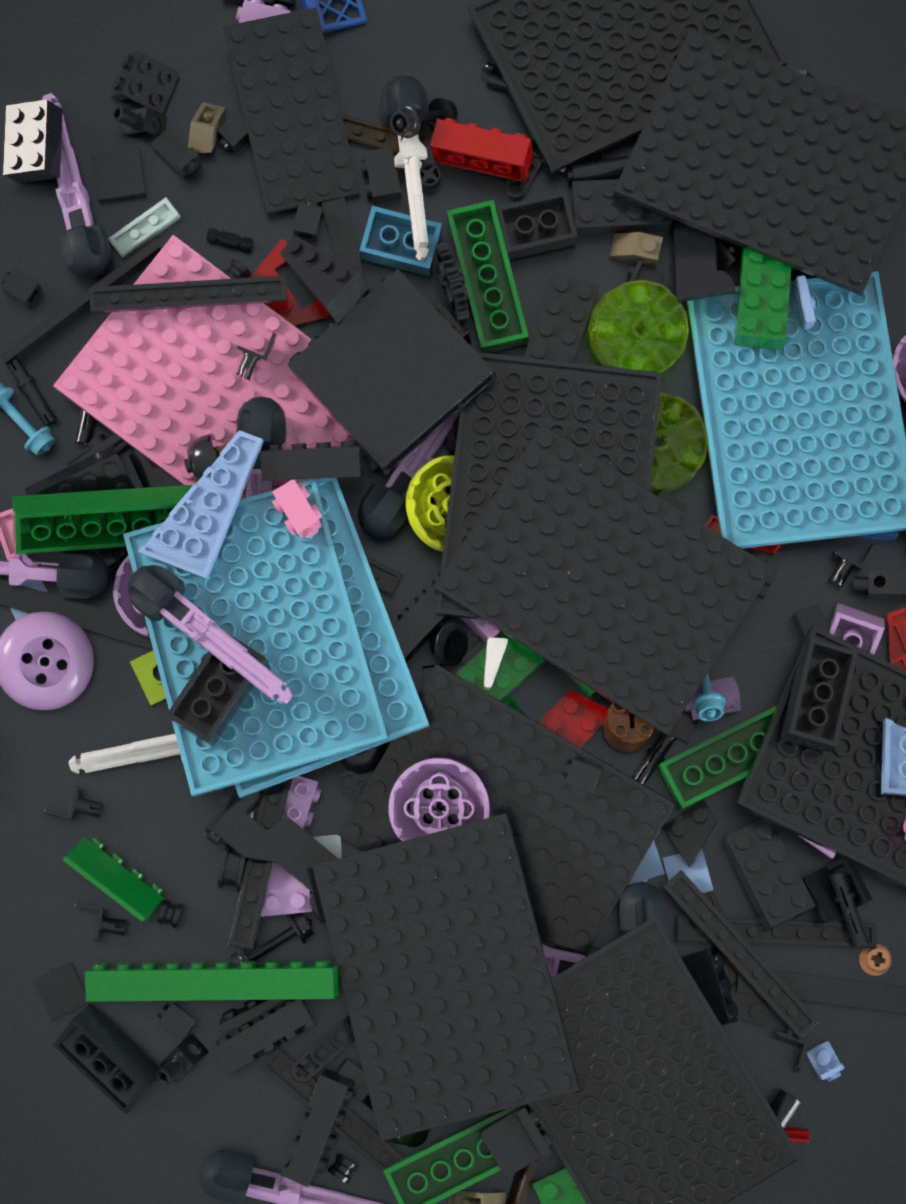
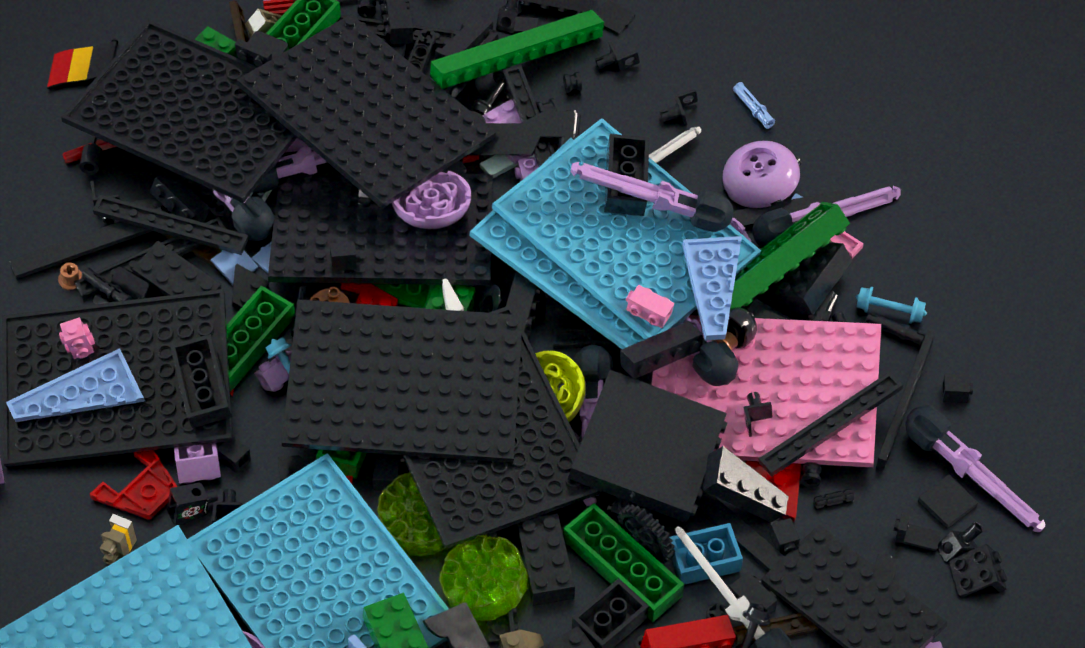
camera: 150 degrees right, 25 degrees down
brick [3,100,63,183] -> none
green slope [63,837,166,923] -> none
light aqua tile [108,197,181,259] -> none
dark tan slope [188,102,226,153] -> none
light blue bracket [806,1040,845,1082] -> none

